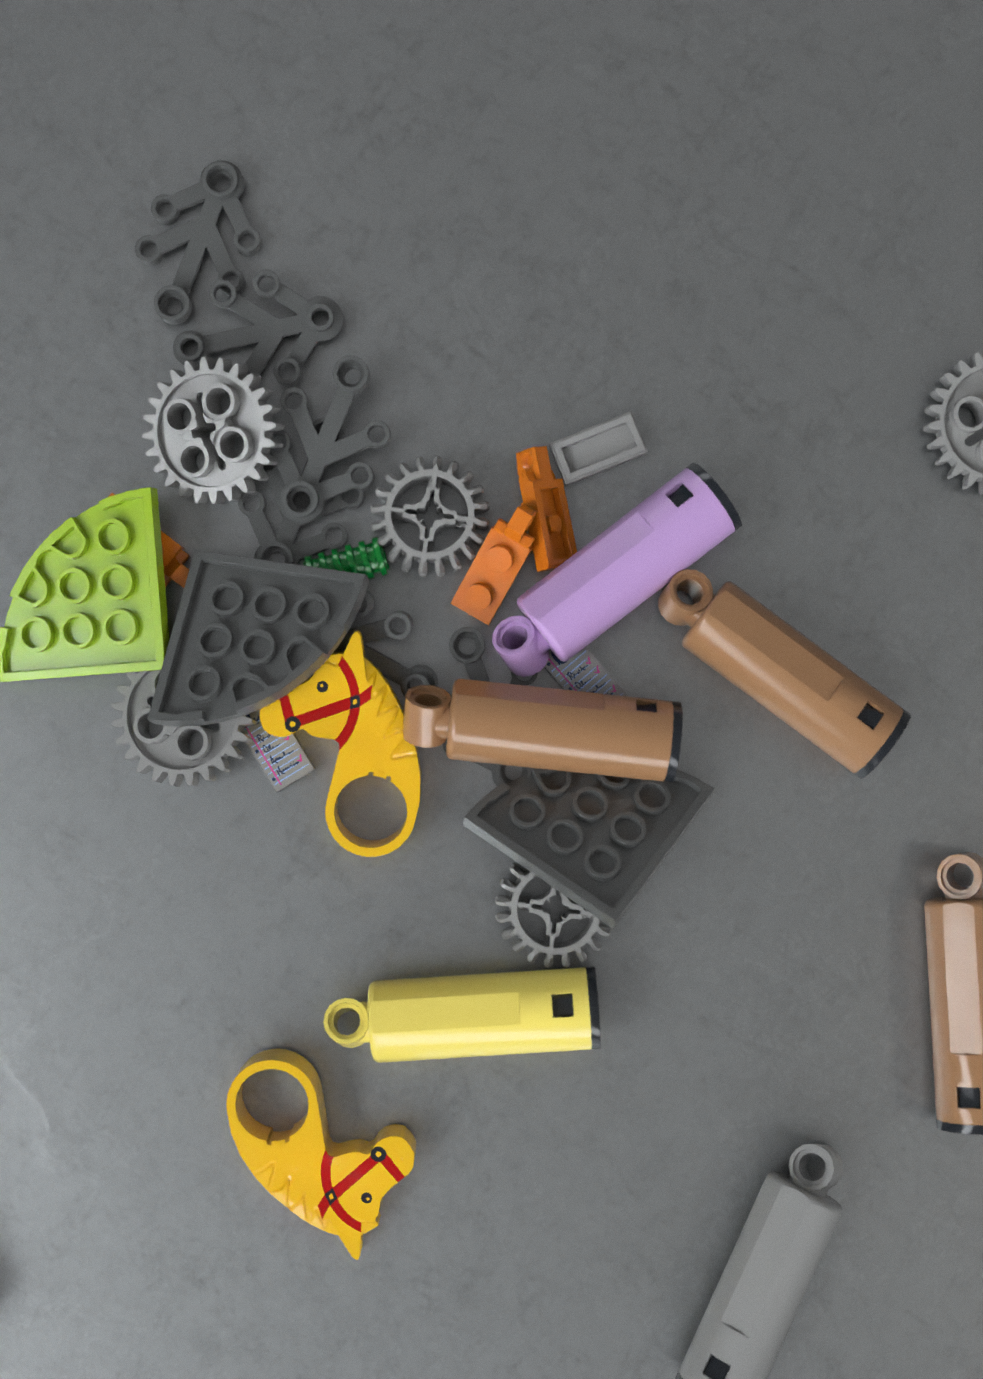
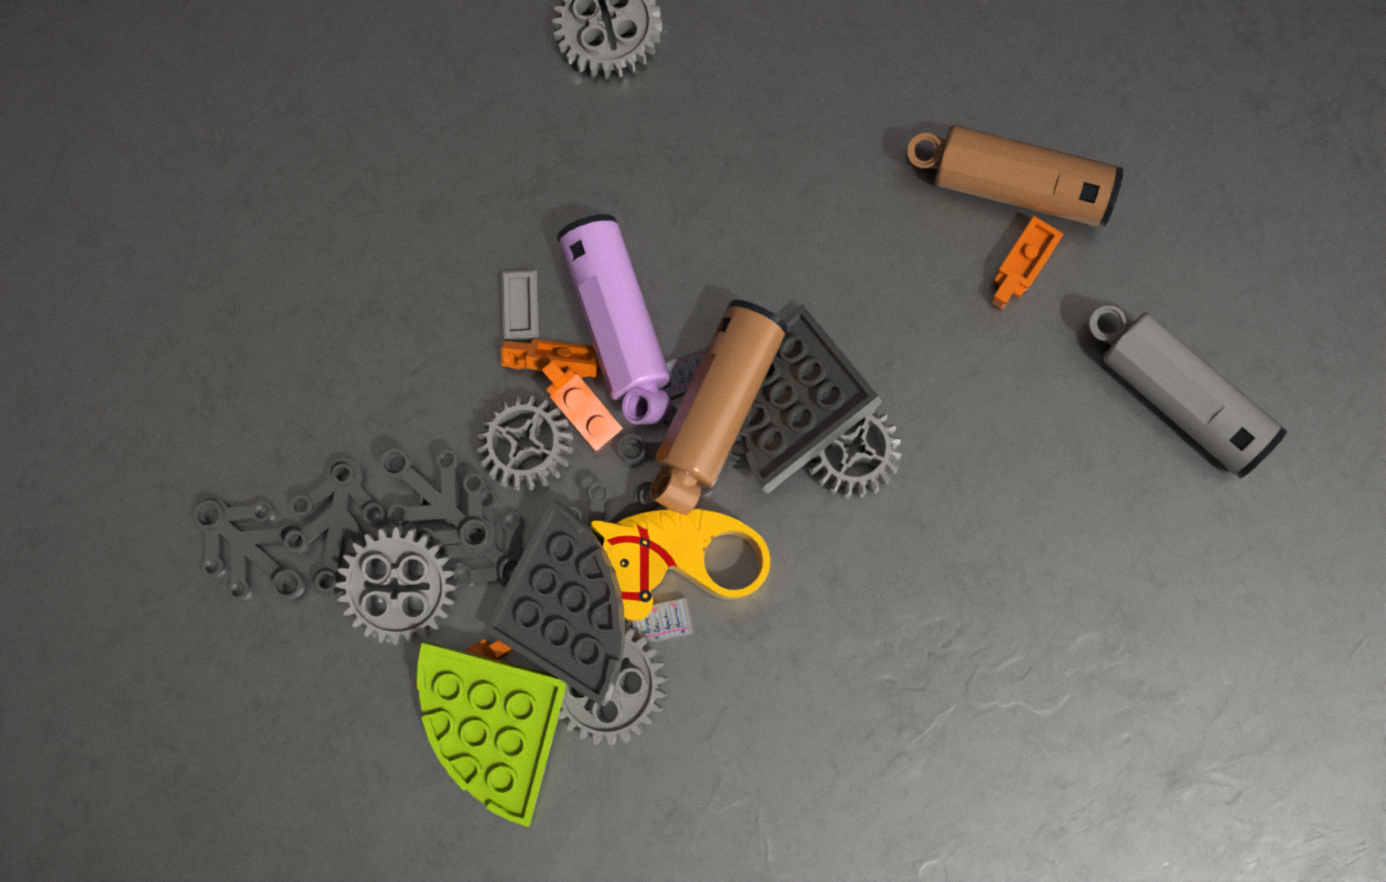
camera: 70 degrees left, 10 degrees down
yellow animal [226,1048,416,1260] -> none
green piece [303,536,390,580] -> none
light yellow piece [323,966,601,1063] -> none
medium nougat piece [658,569,911,779] -> none
none -> orange hinge [990,216,1064,310]

